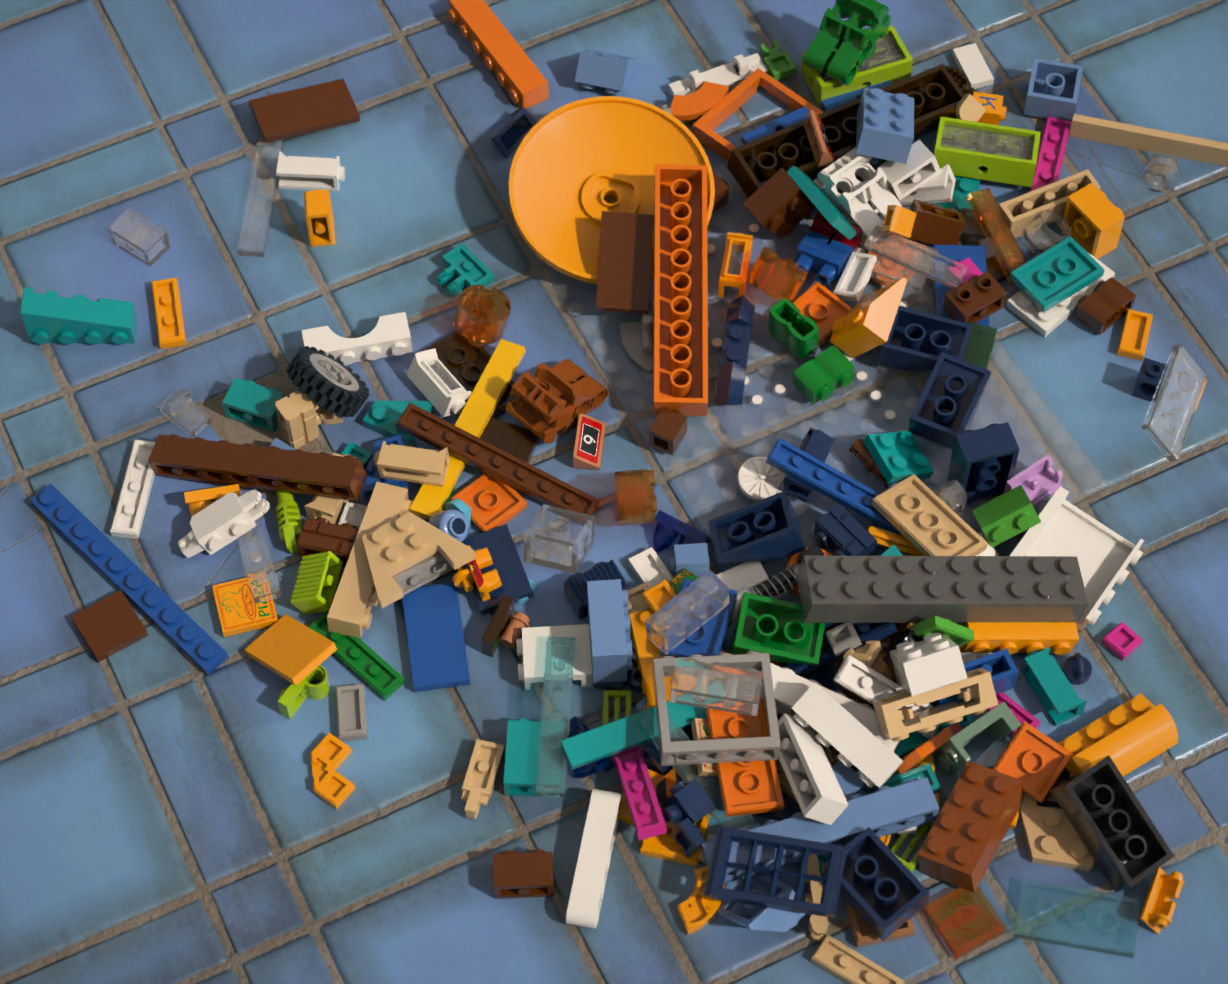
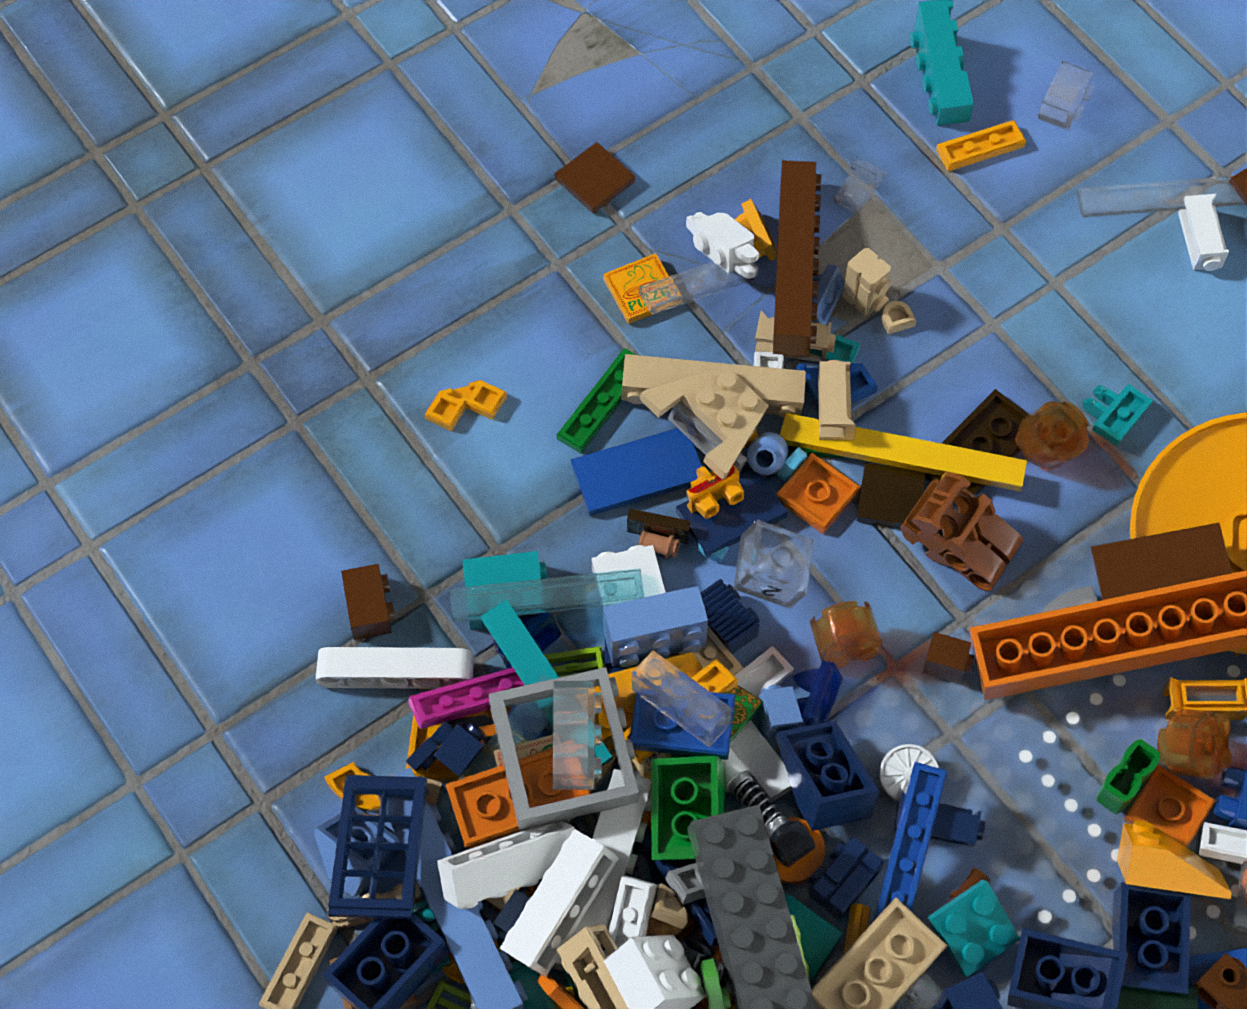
camera: 80 degrees right, 5 degrees up
blue plate [30,484,229,676] -> none
white tile [110,440,155,539] -> none
teal brick [222,377,285,432] -> none
light orange tile [244,614,337,686] -> none
lime hinge [275,491,303,554] -> none
lime plate [278,665,330,719] -> none
black wheel [286,346,370,418] -> none
lime brick [290,551,343,615] -> none
reddish brown brick [297,517,359,567] -> none
white arch [302,312,413,365] -> none
light orange brick [304,189,335,247] -> none
light grey tile [335,684,368,741] -> none
teal wing [362,400,435,446] -> none
reddish brown tile [396,403,600,526] -> none
white window [407,348,472,417] -> none
tan hinge [461,739,505,820] -> none
slope [573,413,606,470] -> none
dark blue brick [715,295,755,405] -> none
green brick [793,345,855,404] -> none

